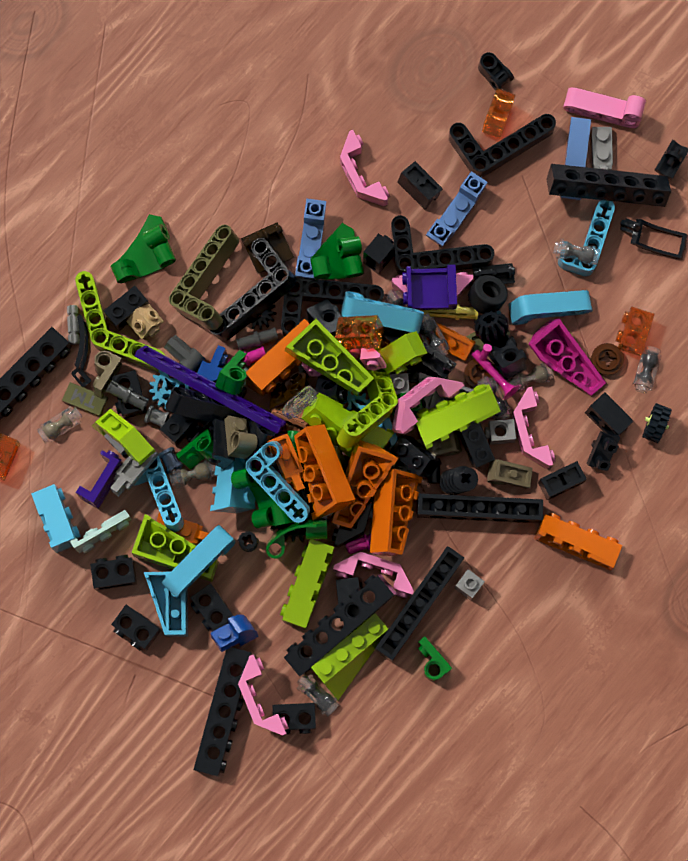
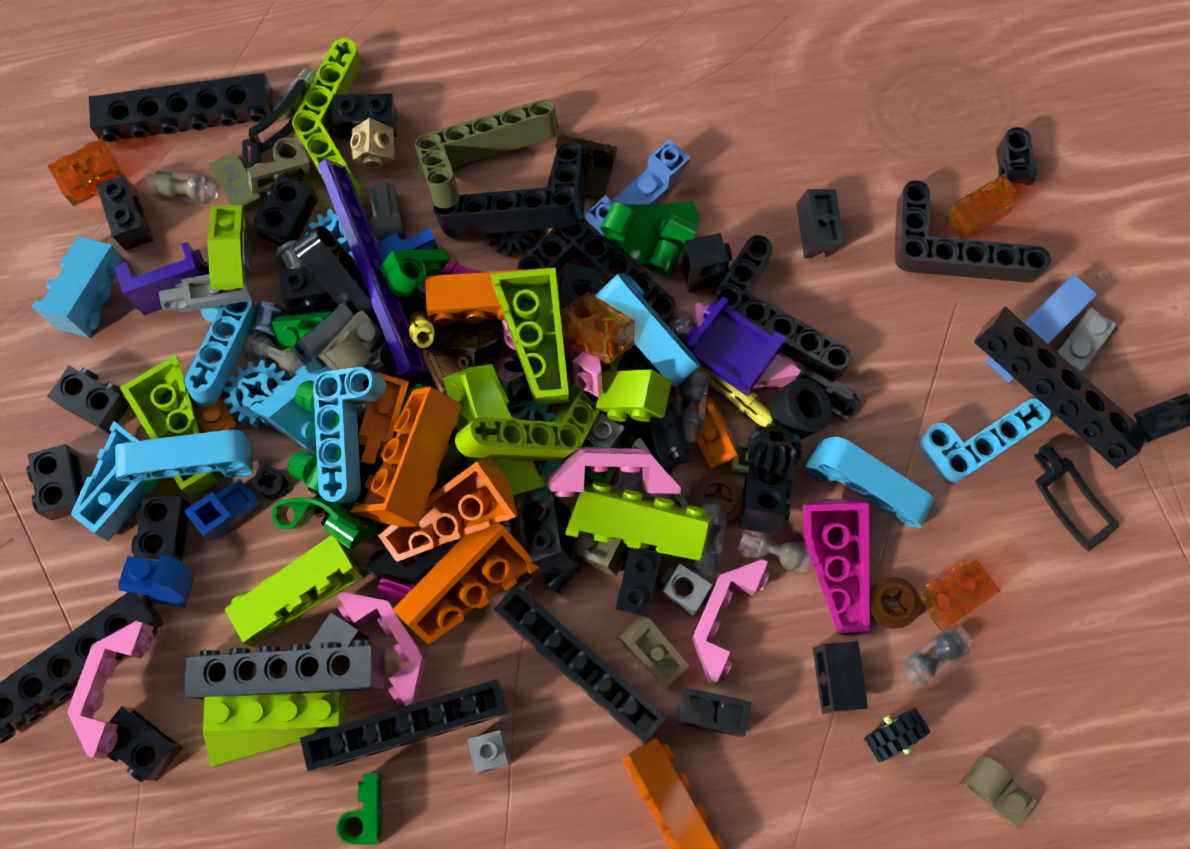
camera: 40 degrees right, 5 degrees down
light aqua wing [70,510,132,553] -> none
dark grey pin [106,380,149,411] -> none
green panel [110,214,176,283] -> none
dark grey pin [236,327,279,351] -> none
clear plate [282,386,317,419] -> none
clear piece [297,674,340,717] -> none
bright pink slope [340,130,390,206] -> none
medium blue slope [426,171,488,247] -> none
black piece [439,466,478,495] -> none
dark pink piece [472,344,520,400] -> none
clear piece [553,239,600,266] -> none
bright pink beam [563,88,646,128] -> none
black hips [587,431,620,471] -> none
none -> black brick [96,174,154,251]
none -> blue brick [185,479,260,540]
none -> medium azure gear [223,360,288,428]
none -> light yellow pin [409,311,435,348]

